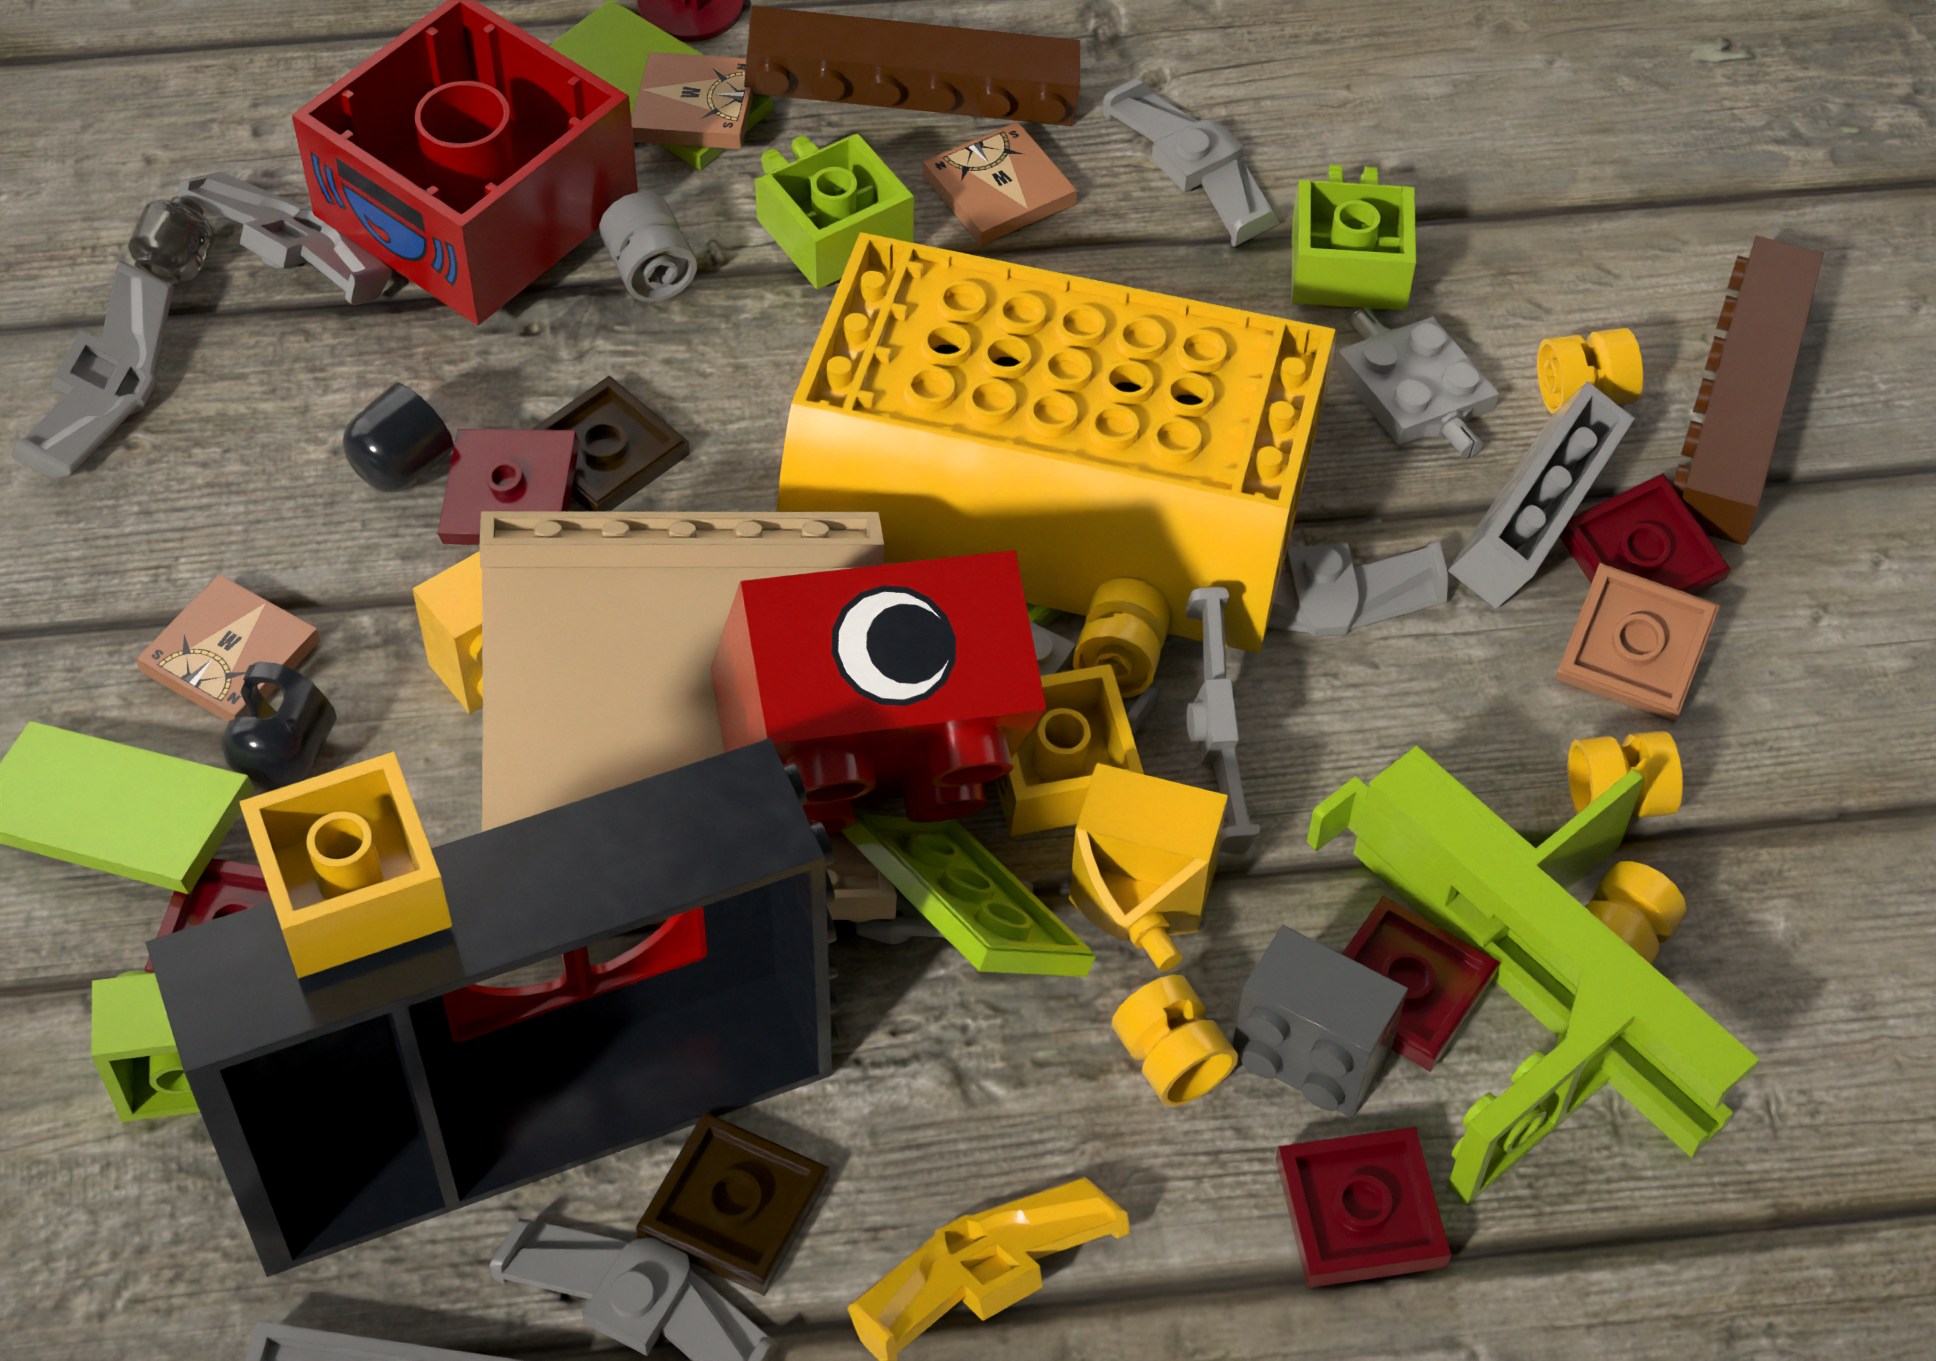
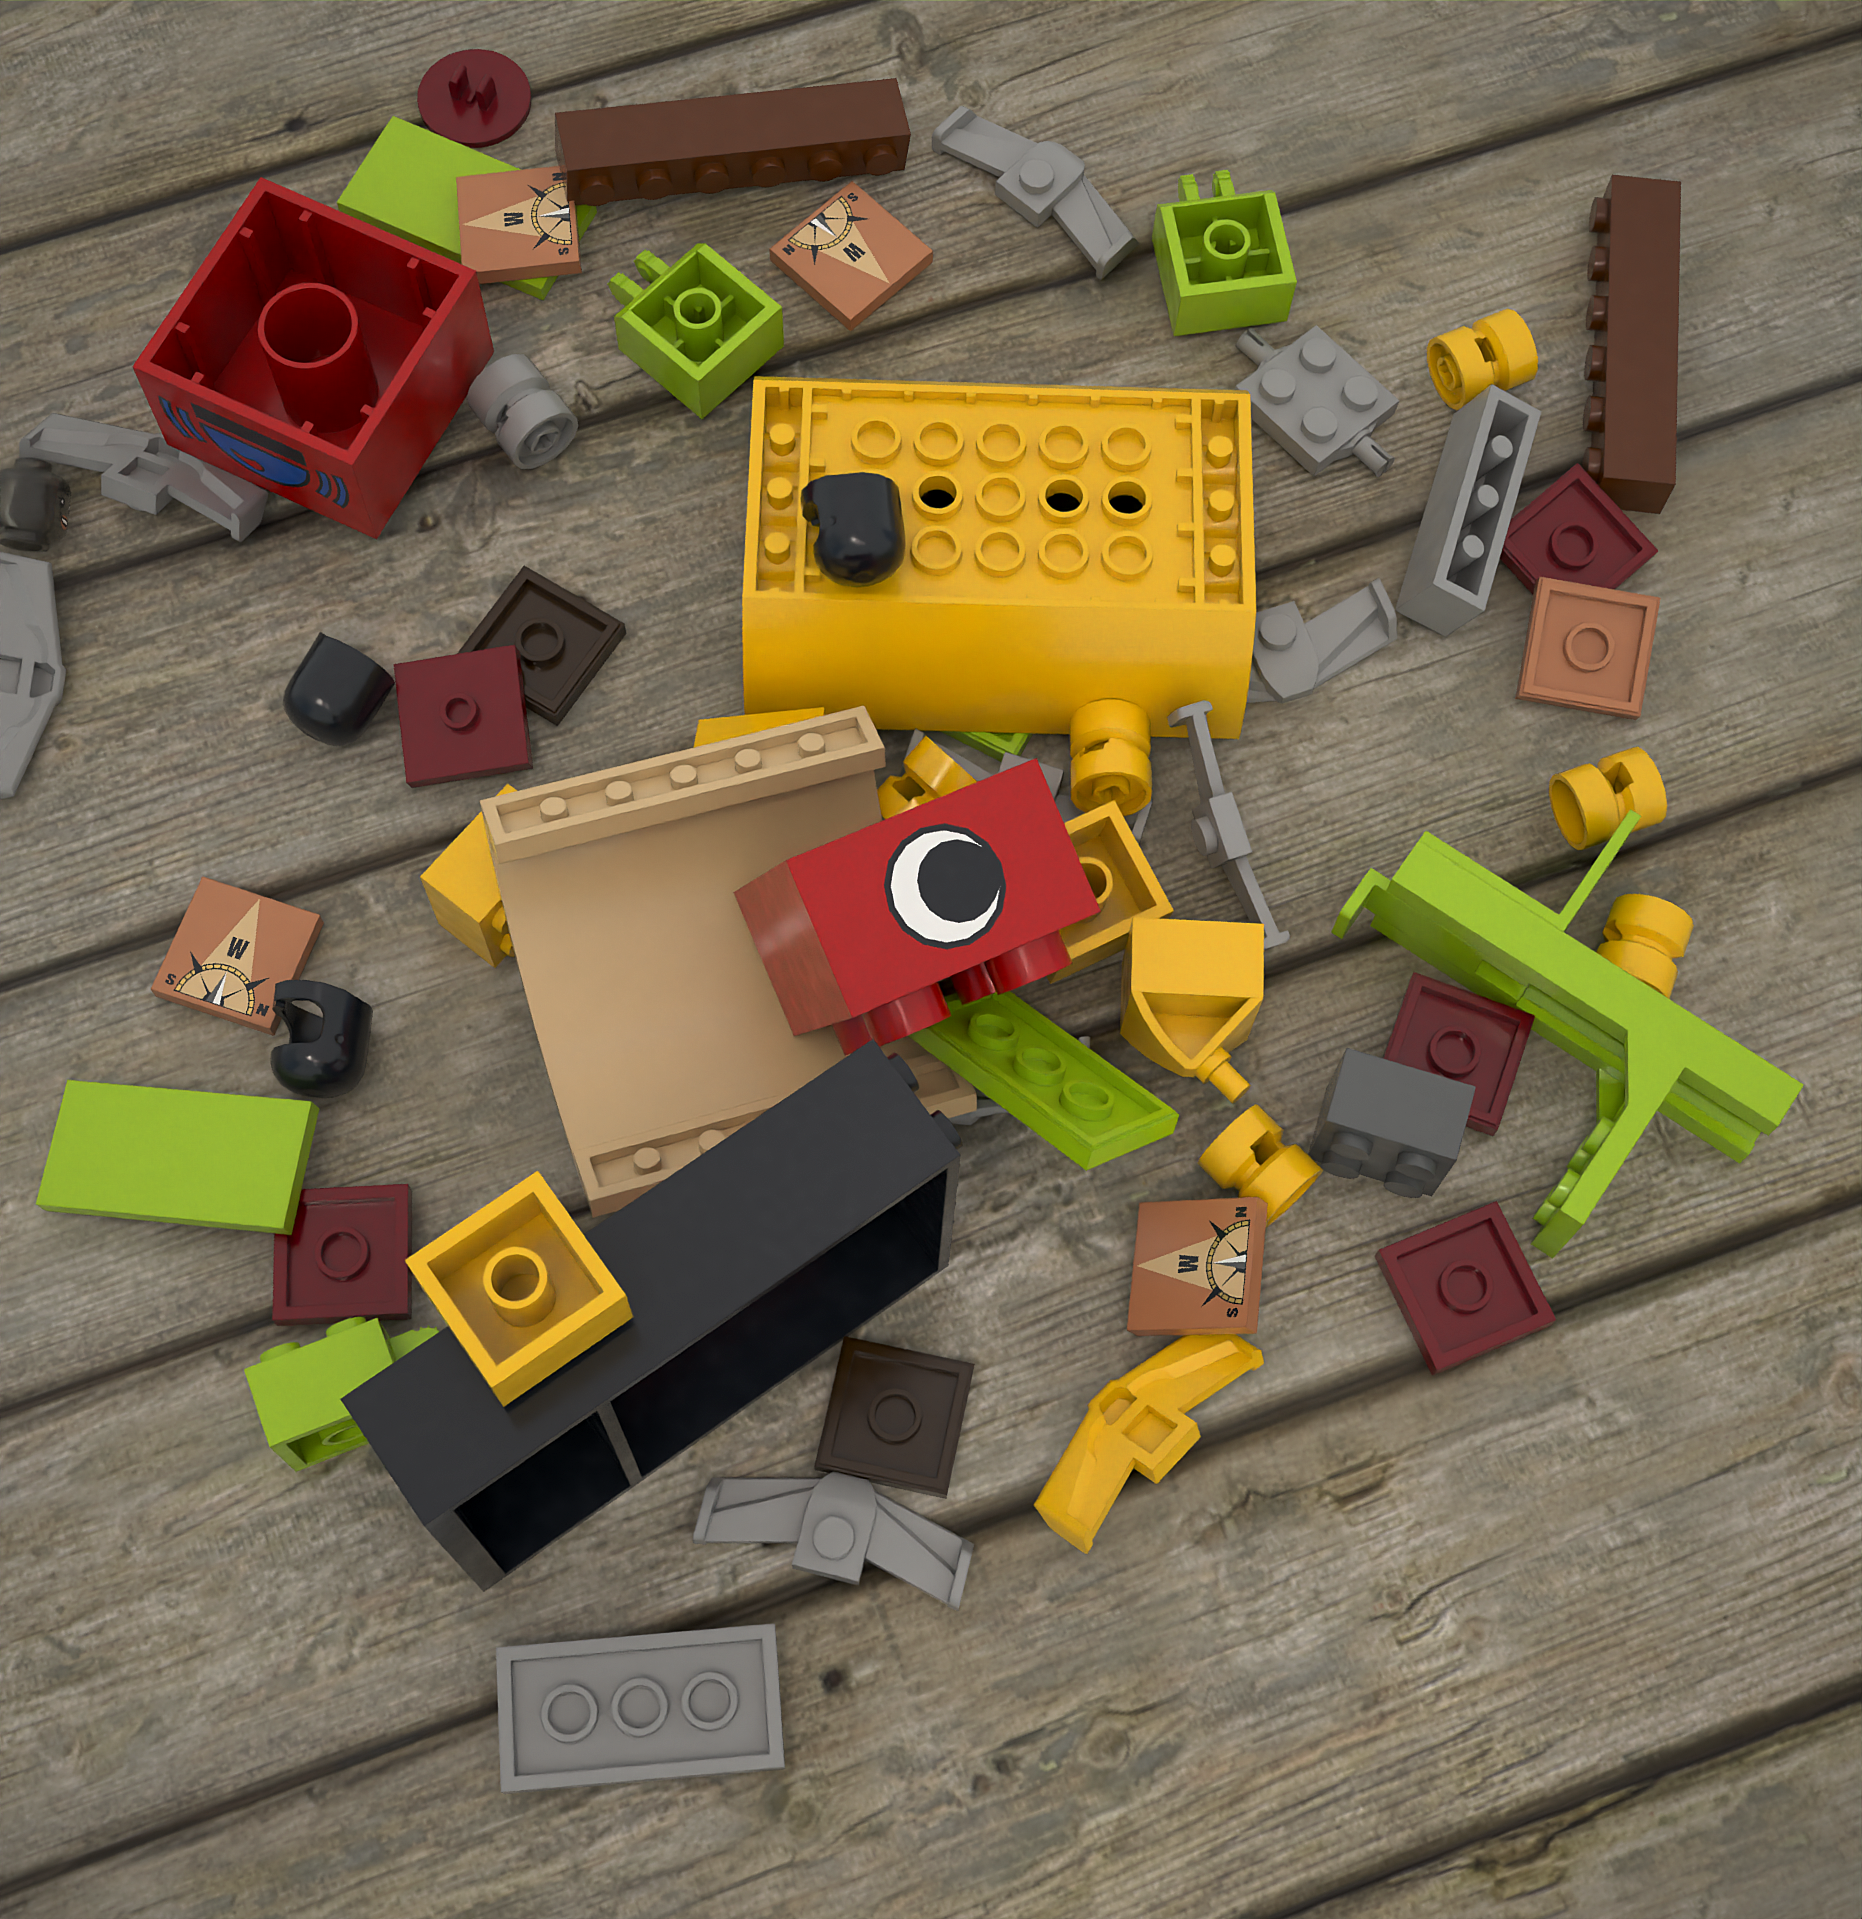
camera: 15 degrees left, 15 degrees up
none -> black helmet [800,472,905,587]
none -> nougat tile [1127,1197,1268,1336]

